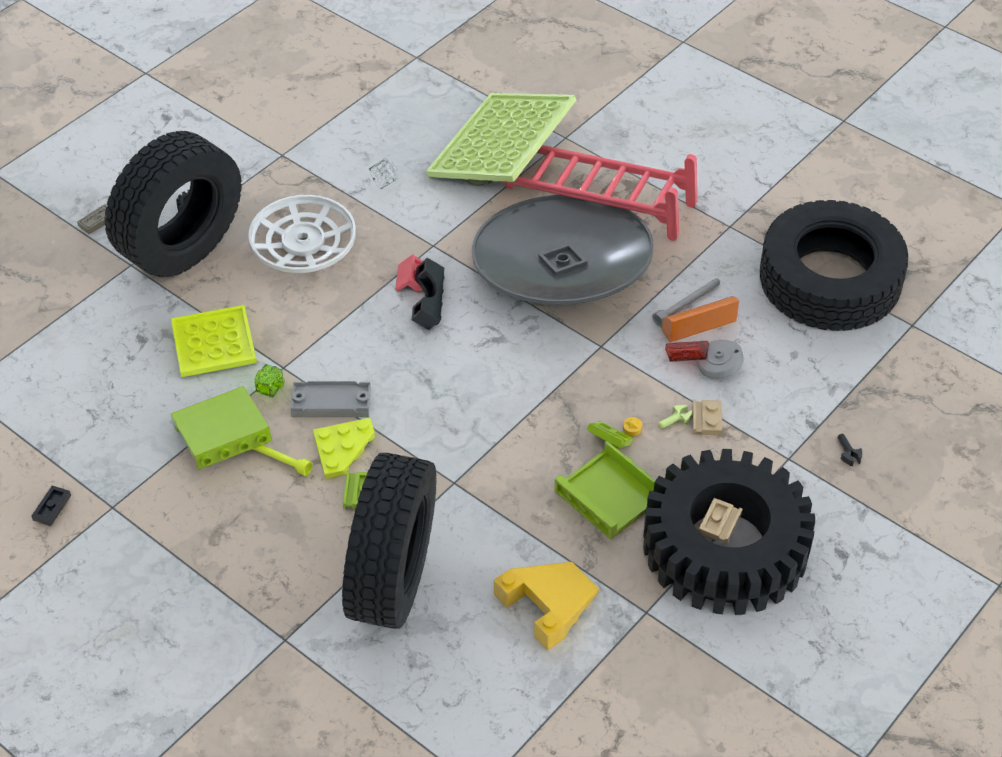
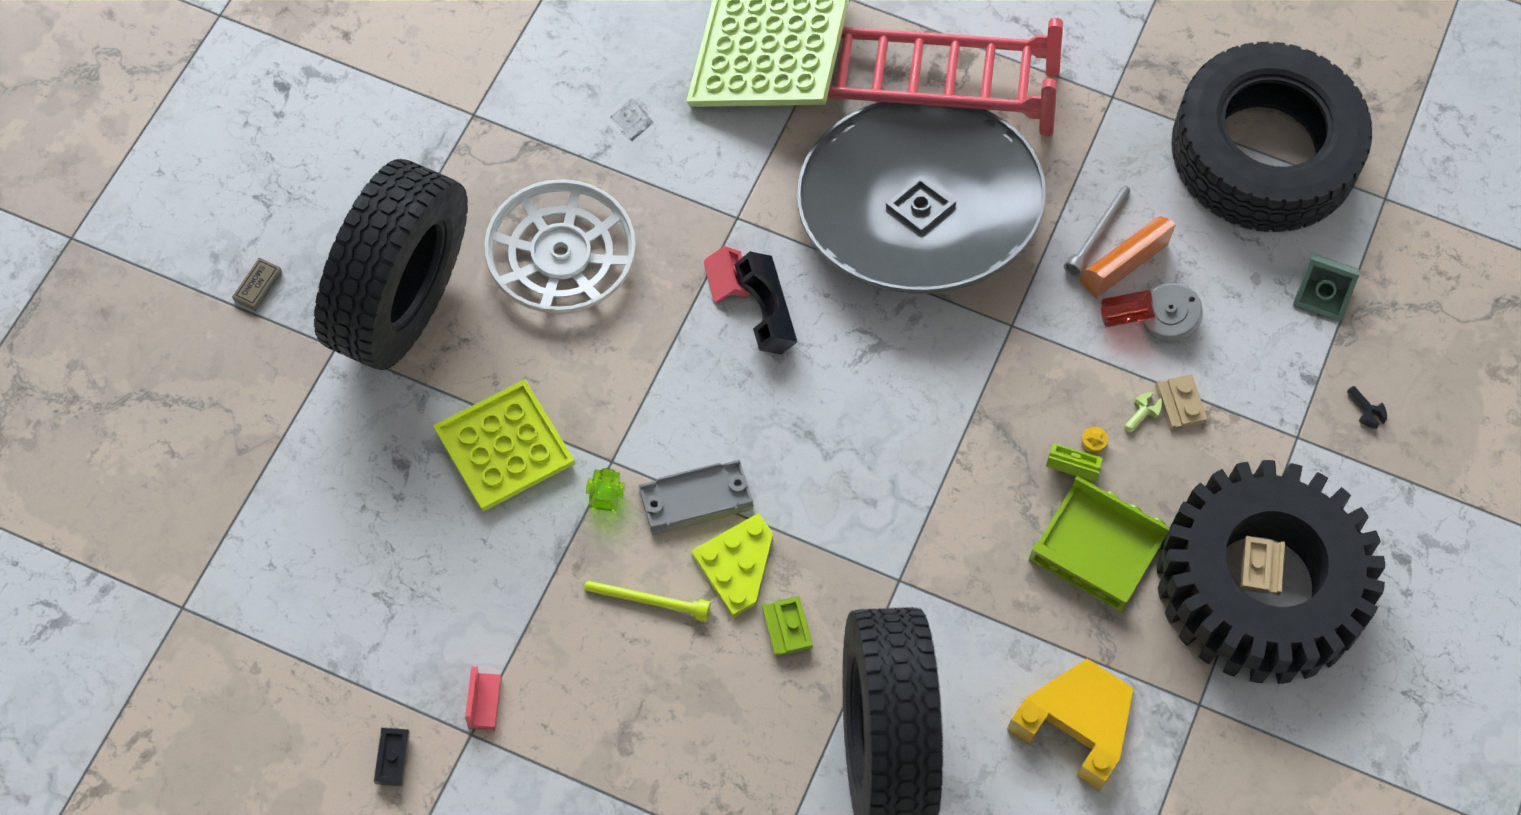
camera: 20 degrees left, 15 degrees up
lime panel [171,386,272,470] -> none
none -> coral panel [465,666,501,730]
none -> sand green slope [1293,253,1359,321]

